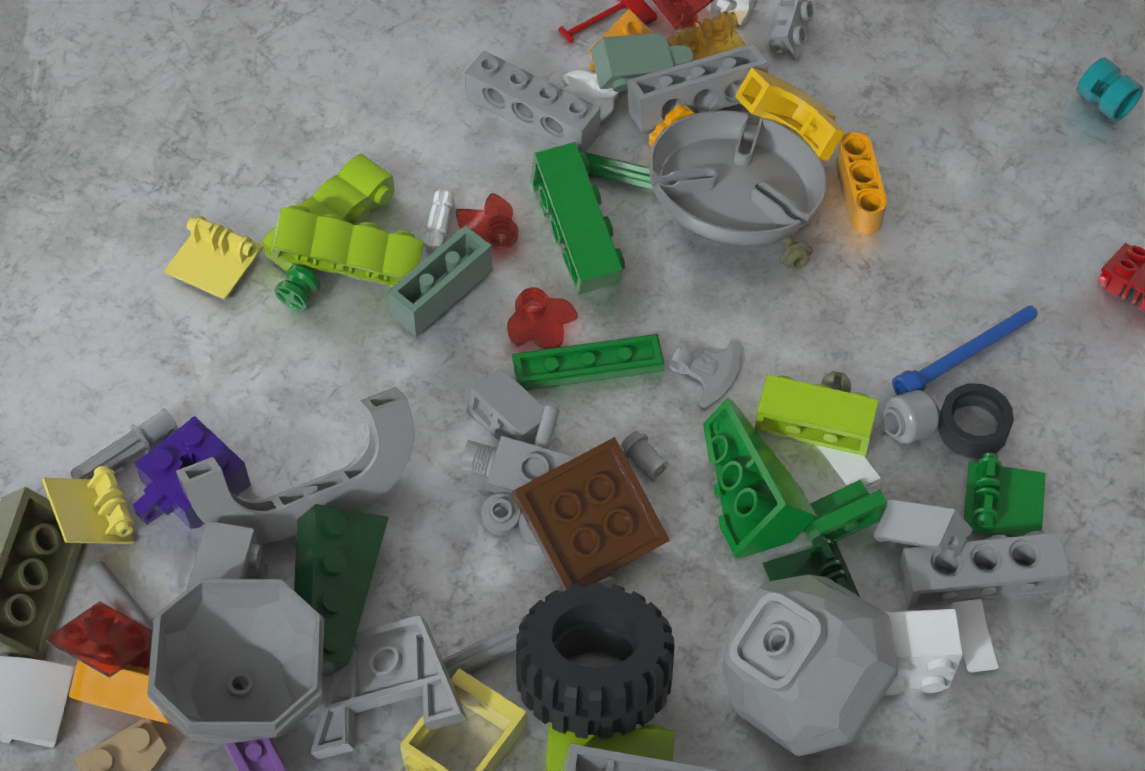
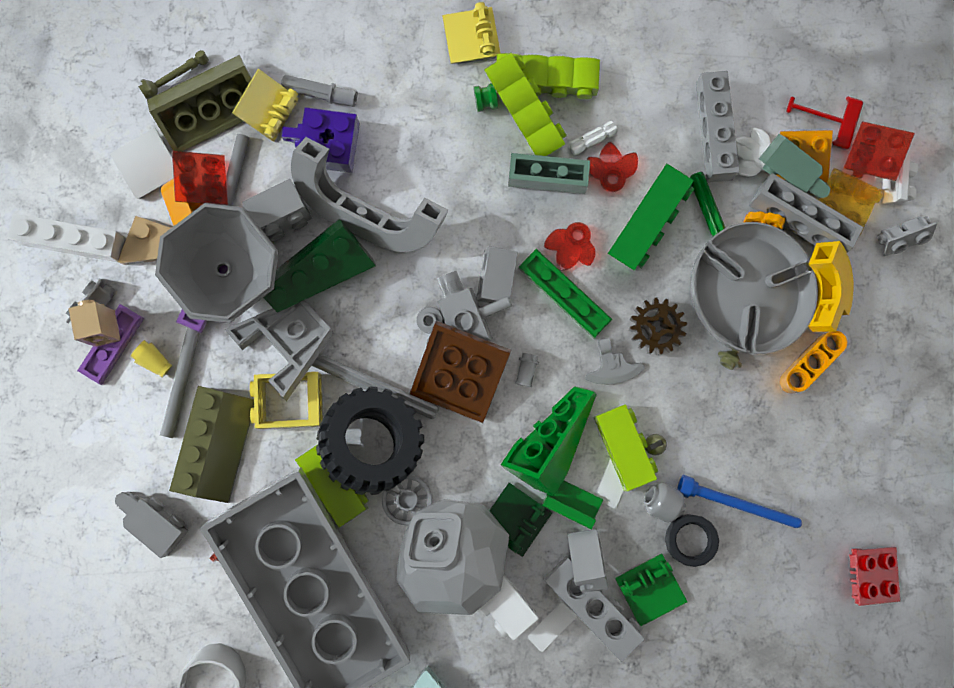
camera: 55 degrees right, 25 degrees up
none -> light grey wheel [382,475,432,525]
none -> dark brown gear [629,298,687,356]

